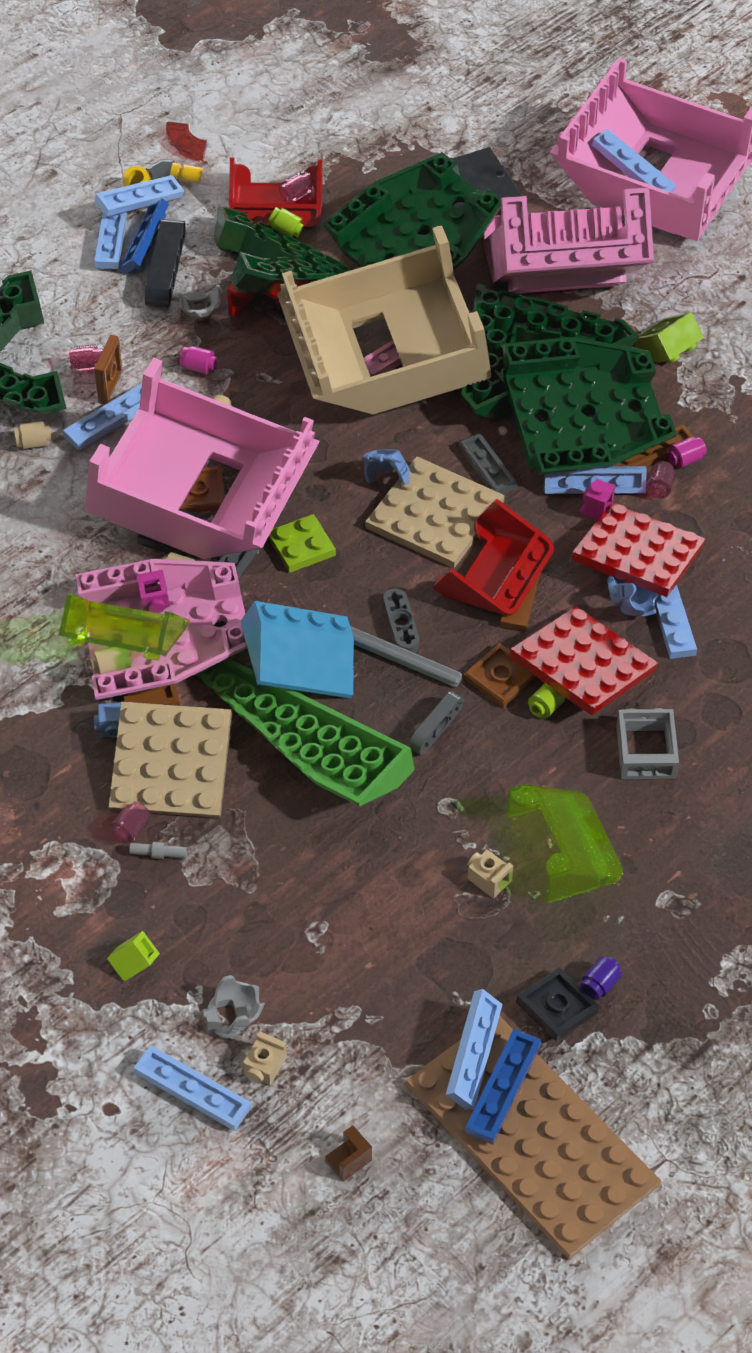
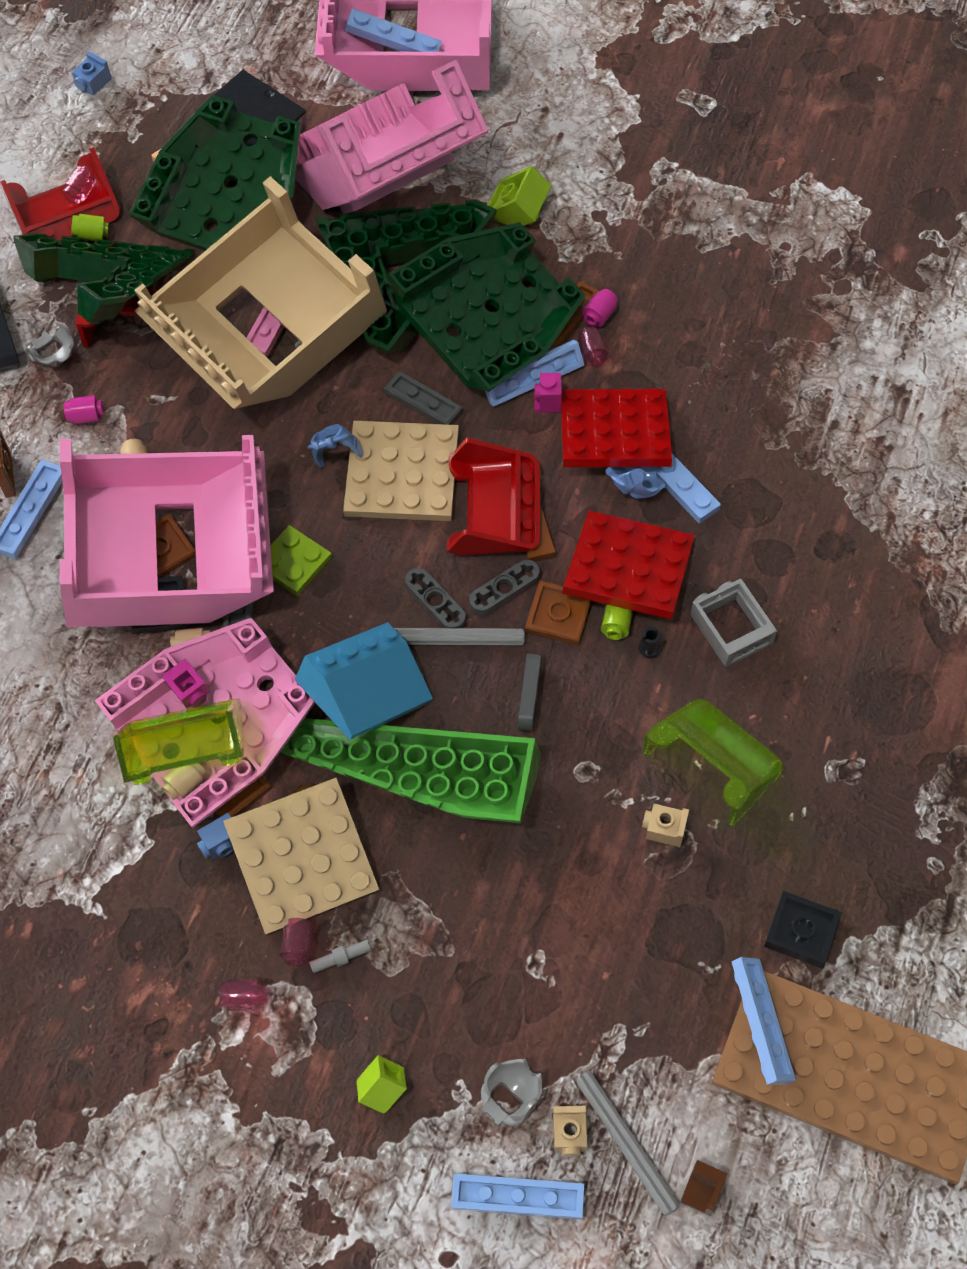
camera: 25 degrees left, 10 degrees up
blue plate [465,1029,541,1145] -> none
dark purple brick [580,957,622,1000] -> none
none -> medium blue brick [72,51,112,96]
none -> clear pink brick [220,979,267,1011]
none -> dark grey beam [469,560,539,617]
none -> light grey axle [577,1071,679,1216]
none -> black pin [639,627,661,658]

